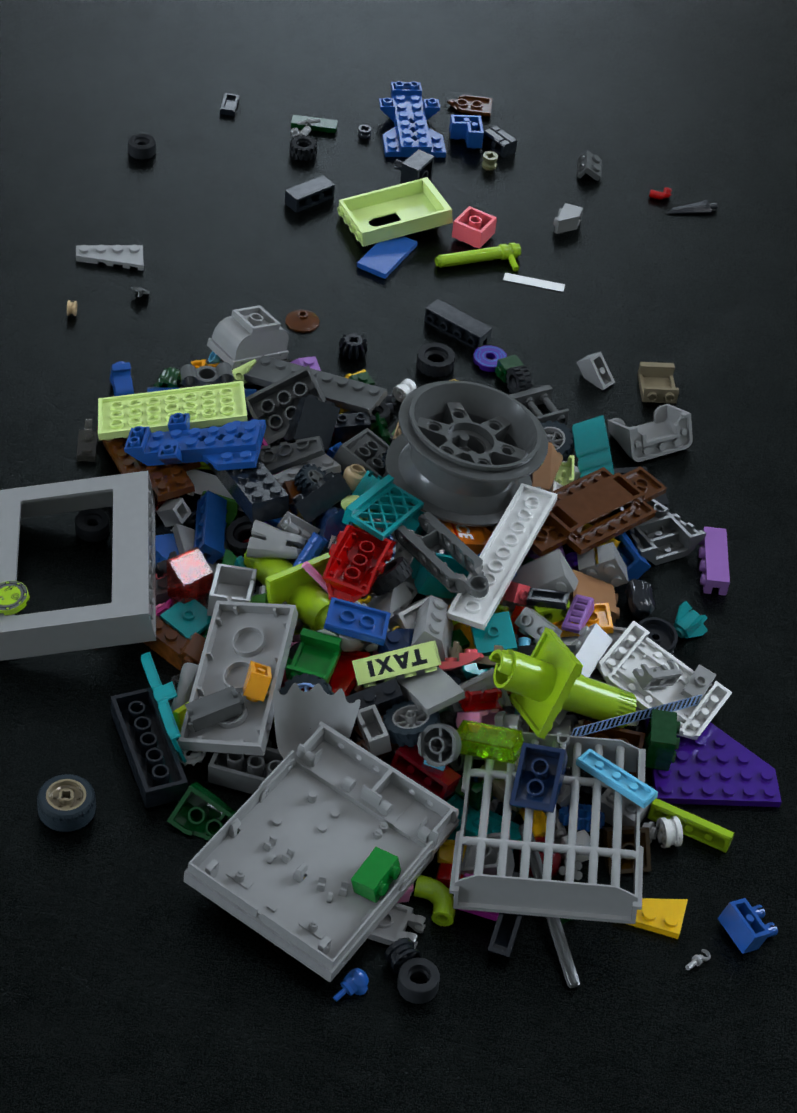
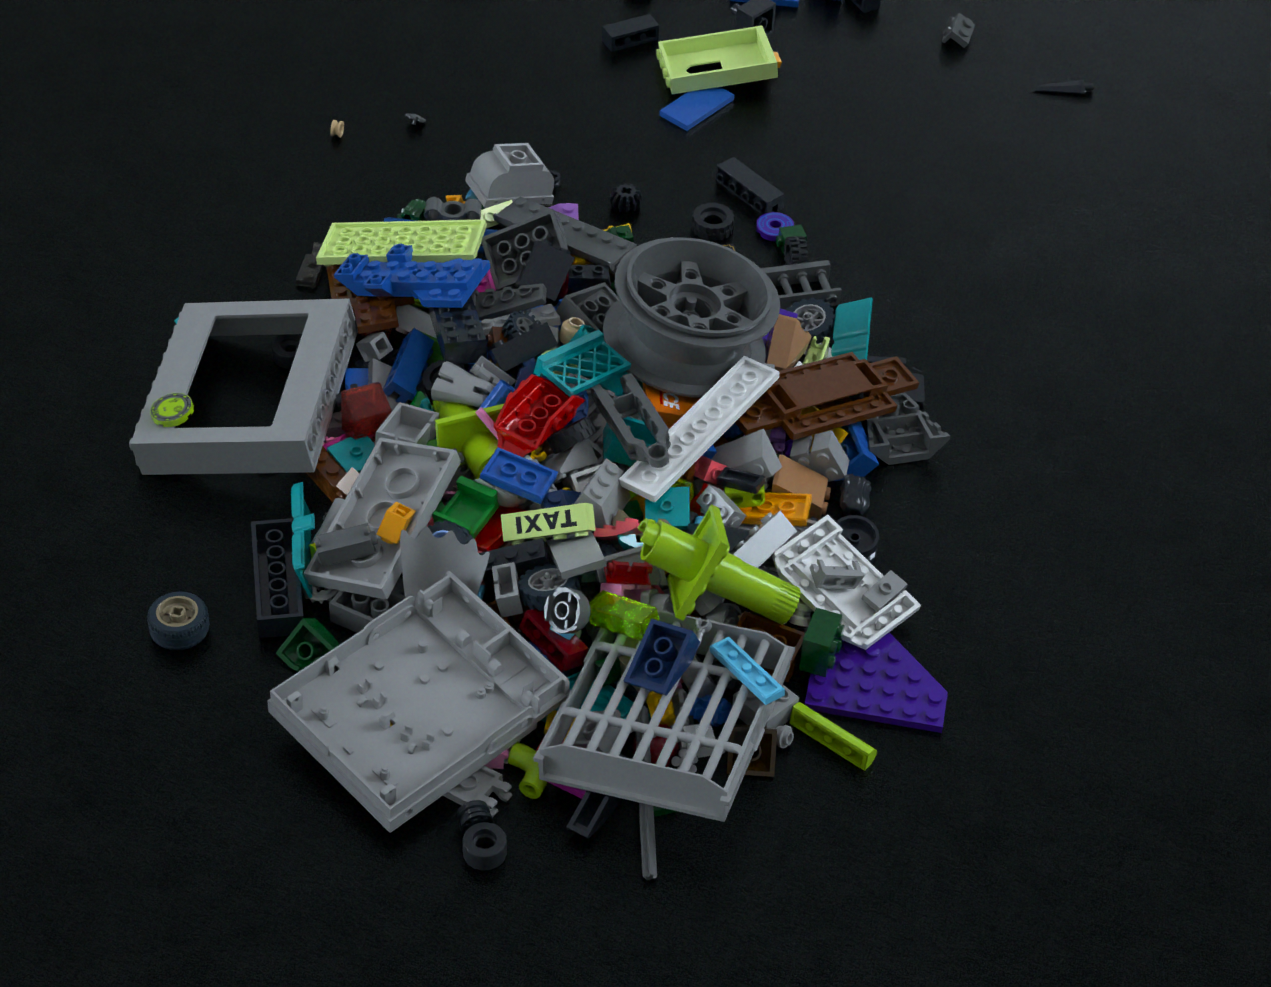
camera: 15 degrees right, 0 degrees up
light grey wing [76,245,144,271] -> none
blue pin [110,361,134,396] -> none
reddish brown dish [286,310,320,333] -> none
blue piece [333,968,369,1002] -> none
green brick [351,847,401,903] -> none
lime cylinder [435,242,521,271] -> none
coral brick [452,206,497,249] -> none
olive wheel [482,151,498,170] -> none
white sticker [503,273,565,292] -> none
light grey slope [553,203,583,234] -> none
medium lavender slope [561,594,594,634] -> none
light blue sticker [571,694,703,736] -> none
light grey slope [577,351,615,390] -> none
light grey windscreen [608,404,693,462] -> none
yellow wing [628,898,688,939] -> none
dark tan panel [637,362,679,403] -> none
red arm [649,187,672,200] -> none
white wheel [656,816,683,848] -> none
teal brick [673,601,708,638] -> none
light grey hand [685,949,711,970] -> none
medium lavender brick [698,527,730,595] -> none
blue brick [718,898,778,954] -> none

